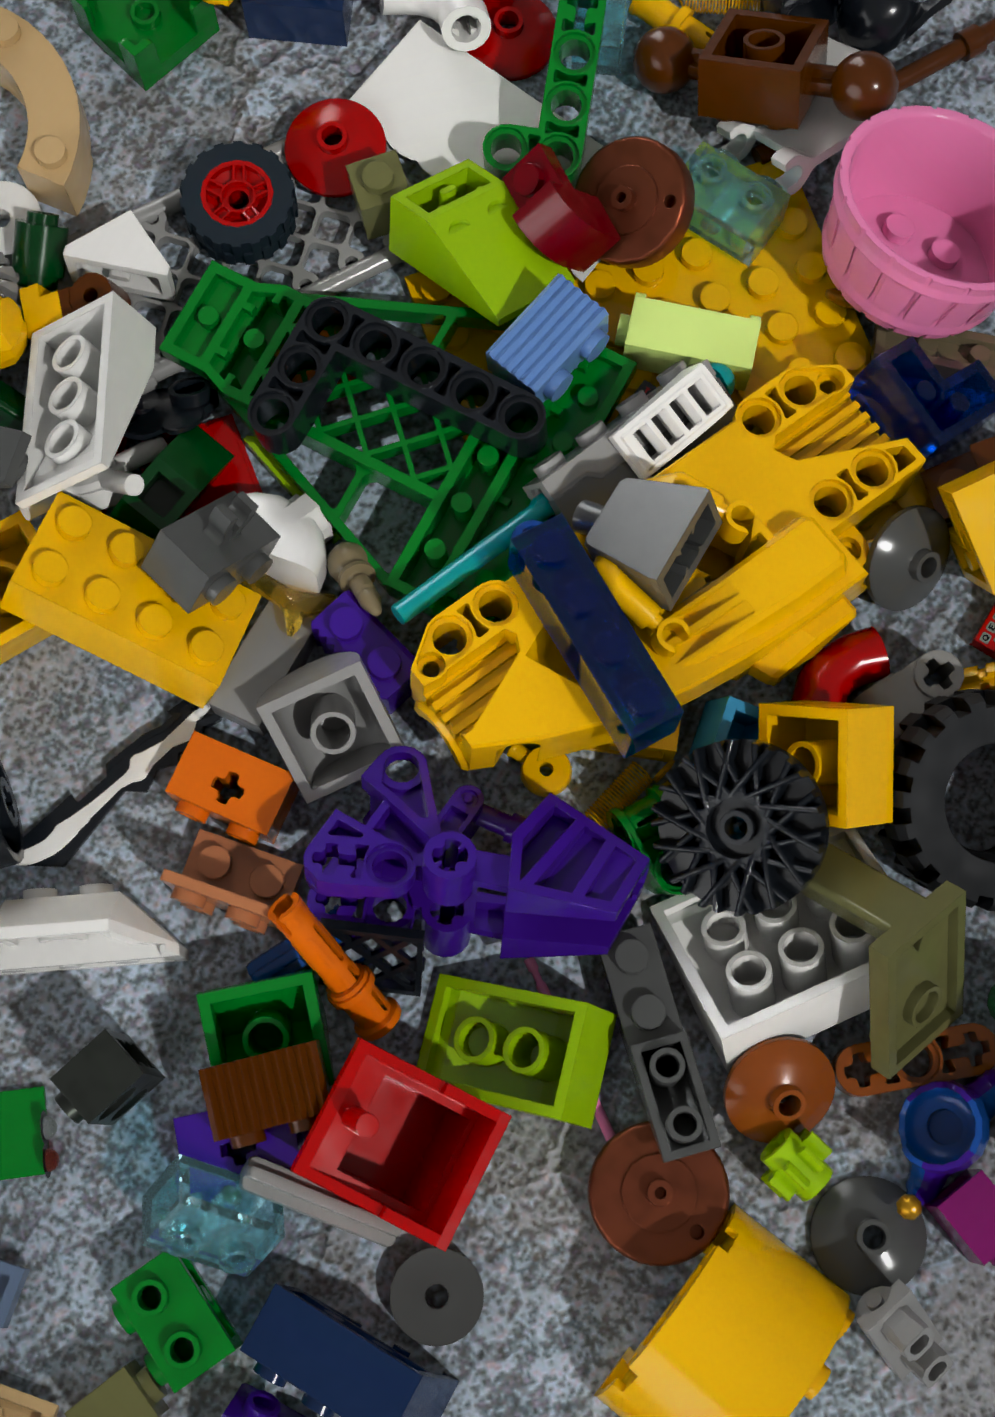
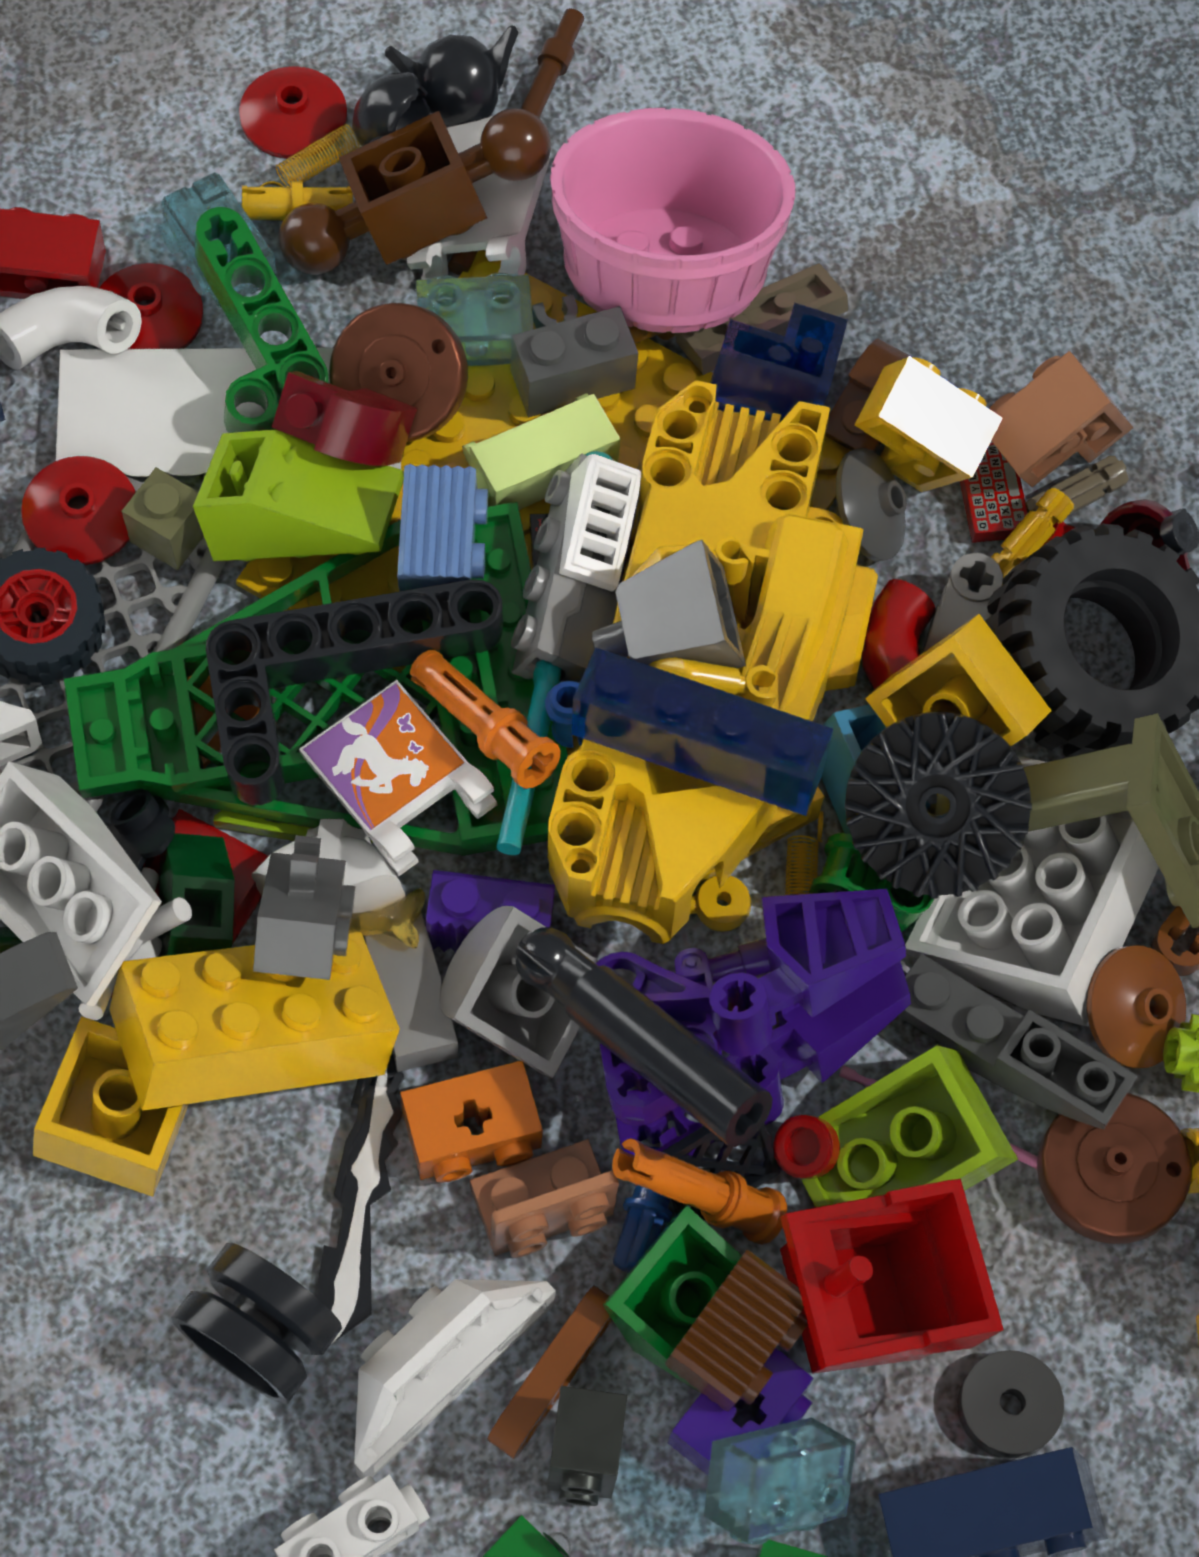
camera: 45 degrees left, 10 degrees down
light grey axle [239,1156,402,1247] -> none
dark tan bar [327,542,382,616] -> none
none -> flag [299,680,497,876]
none -> orange pin [410,650,561,789]
none -> dark orange beam [487,1285,612,1459]
none -> dark grey brick [511,294,638,418]
none -> black piece [515,927,773,1147]
none -> red tile [773,1115,840,1179]

